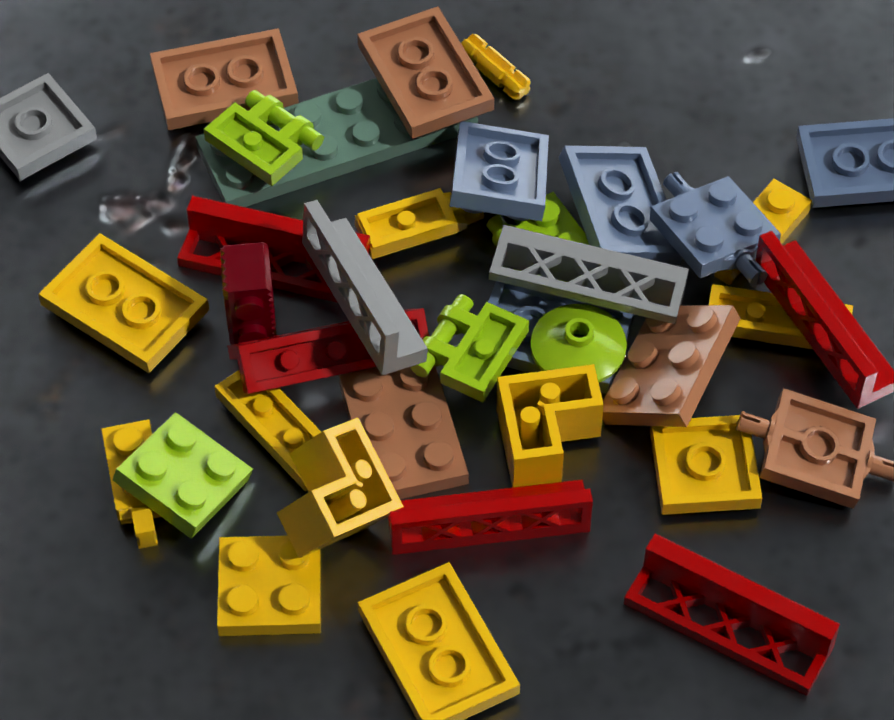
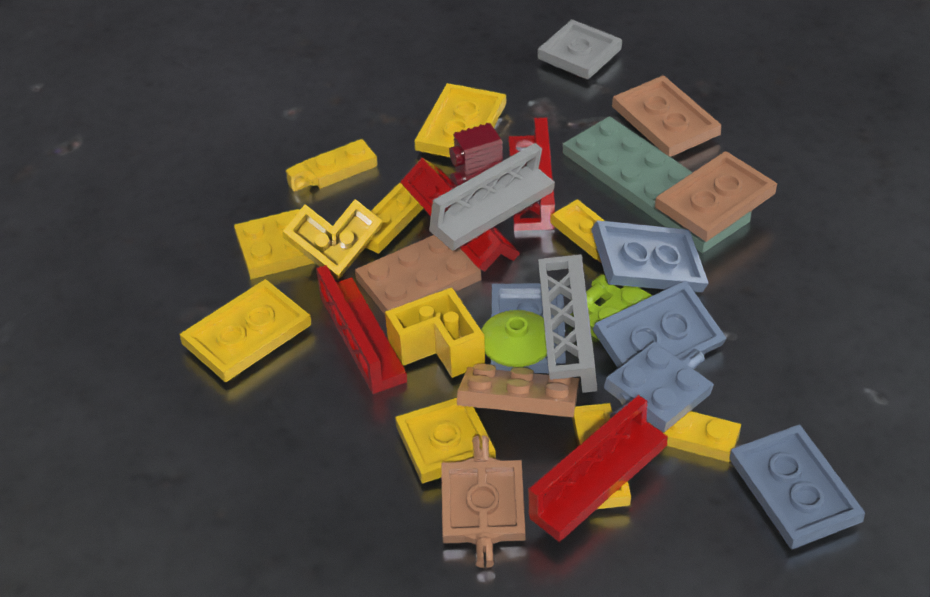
camera: 75 degrees right, 10 degrees down
lime plate [113,412,253,539] -> none
lime plate [204,90,324,186] -> none
lime plate [411,294,529,402] -> none
yellow axle [461,34,531,100] -> none
red fence [623,533,840,696] -> none

